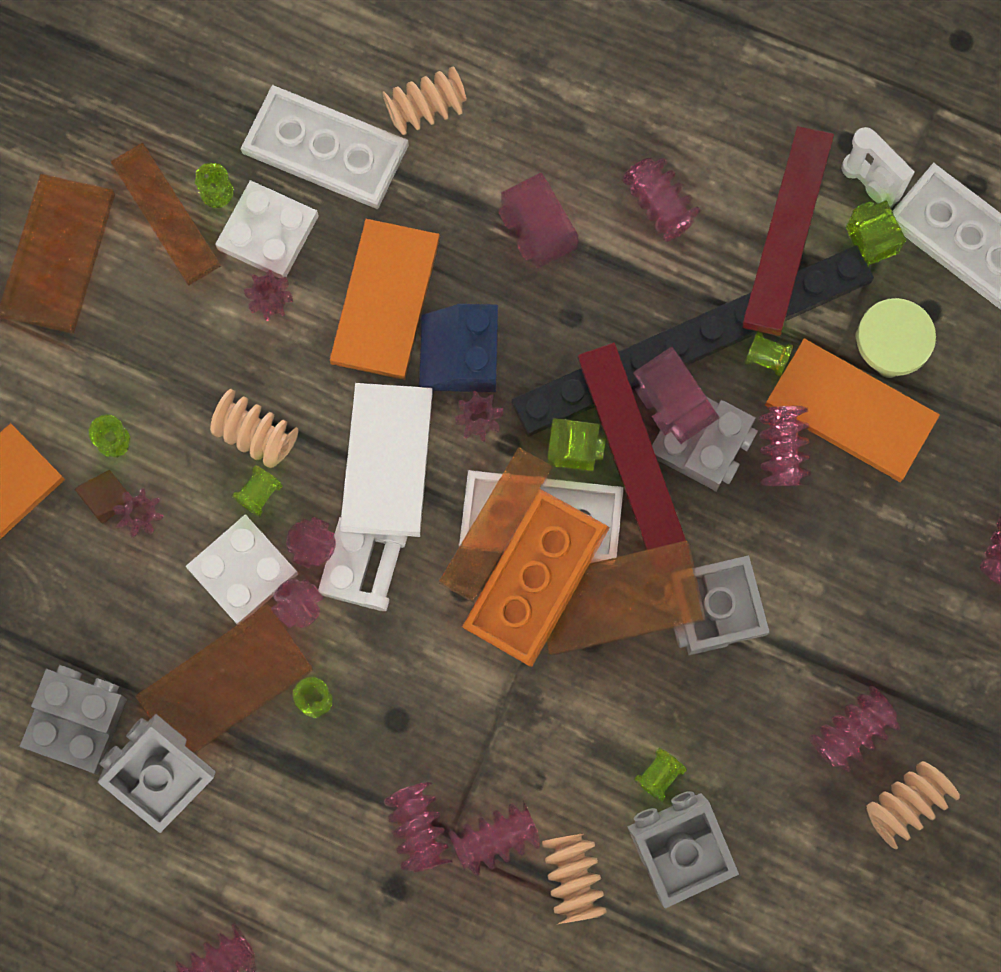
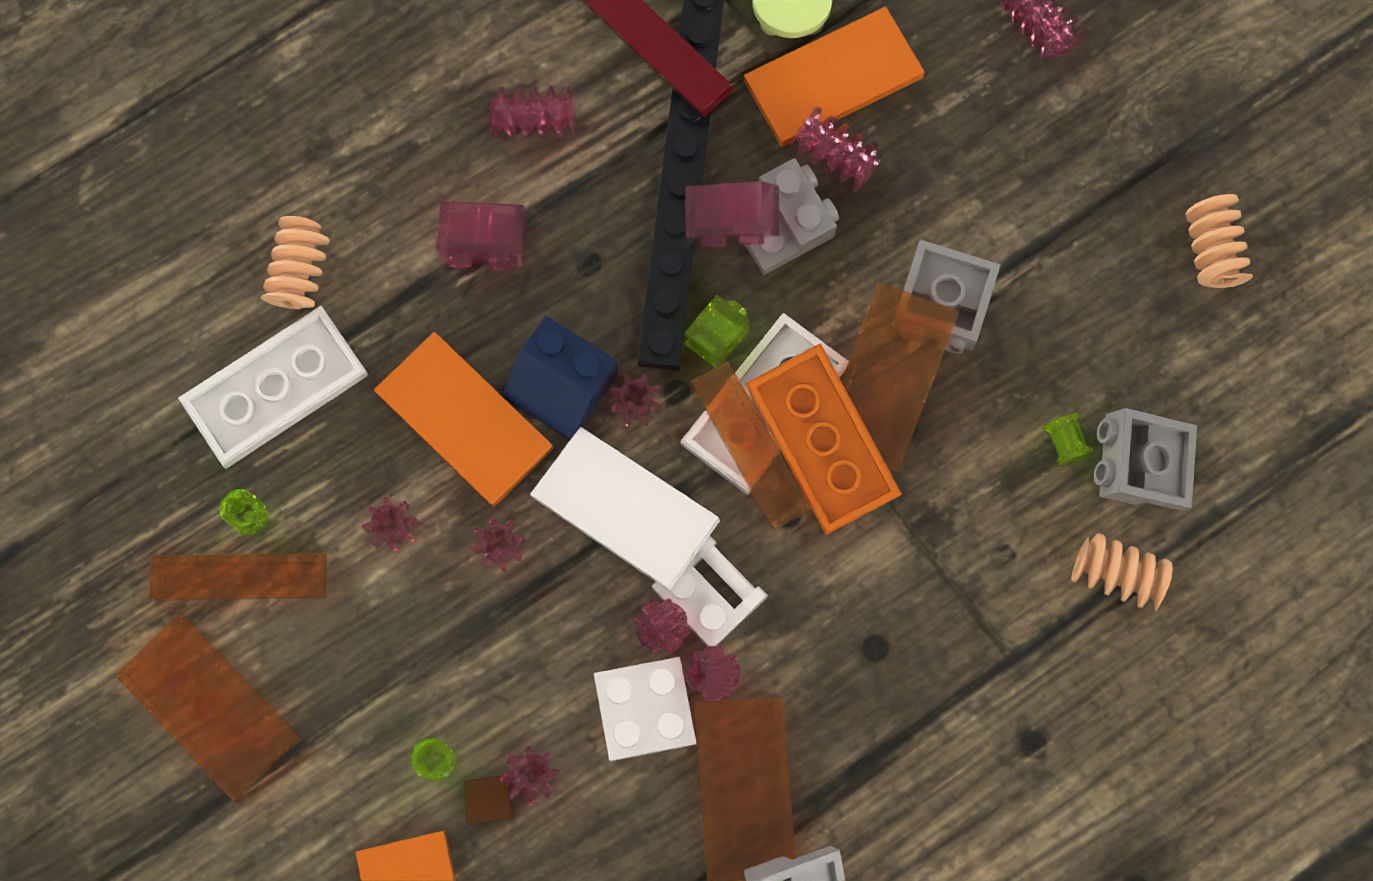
camera: 60 degrees left, 0 degrees up
light nougat piece [210,389,298,468] -> none
white plate [215,180,319,280] -> none
clear neon green bush [231,465,283,517] -> none
clear neon green bush [293,677,333,718] -> none
clear pink piece [384,782,453,873] -> none
clear pink piece [448,801,541,876] -> none
dark red tile [577,342,694,577] -> none
clear neon green bush [745,331,794,377] -> none
clear pink piece [809,686,901,772] -> none
none -> clear pink gear [470,516,526,572]

